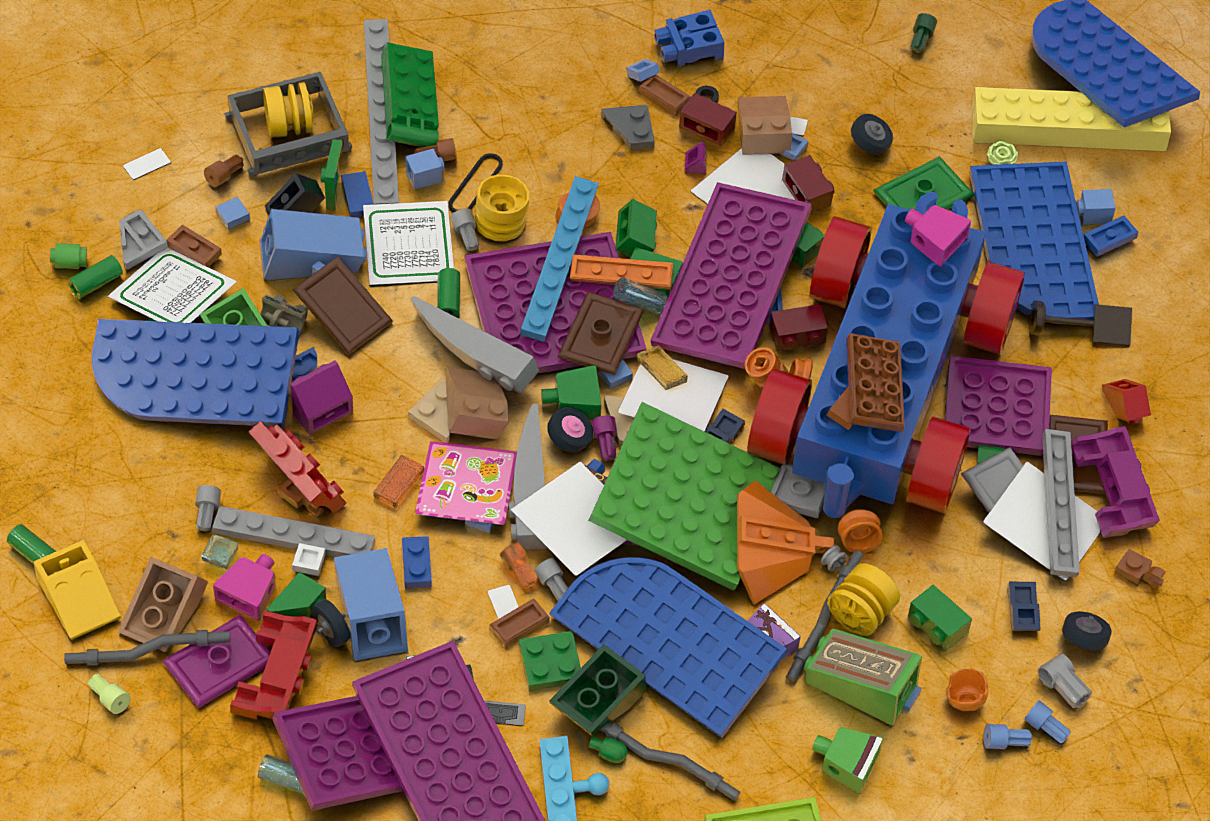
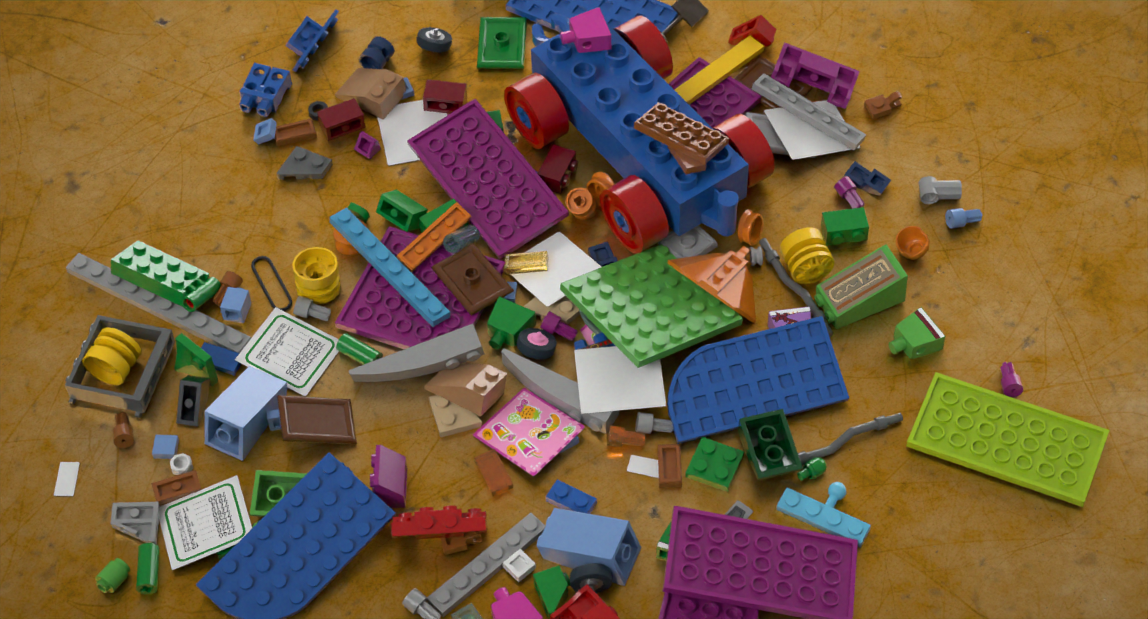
camera: 50 degrees left, 0 degrees up
dark tan hips [260,295,308,335] -> none
medium blue piece [983,724,1032,749] -> none
black wheel [1062,611,1112,650] -> none
none -> white tile [170,453,193,475]
none -> blue bracket [286,9,339,72]
none -> green tile [347,202,370,224]
none -> dark blue wheel [359,36,395,69]
none -> yellow tile [675,36,764,105]
none -> magenta piece [834,176,865,209]

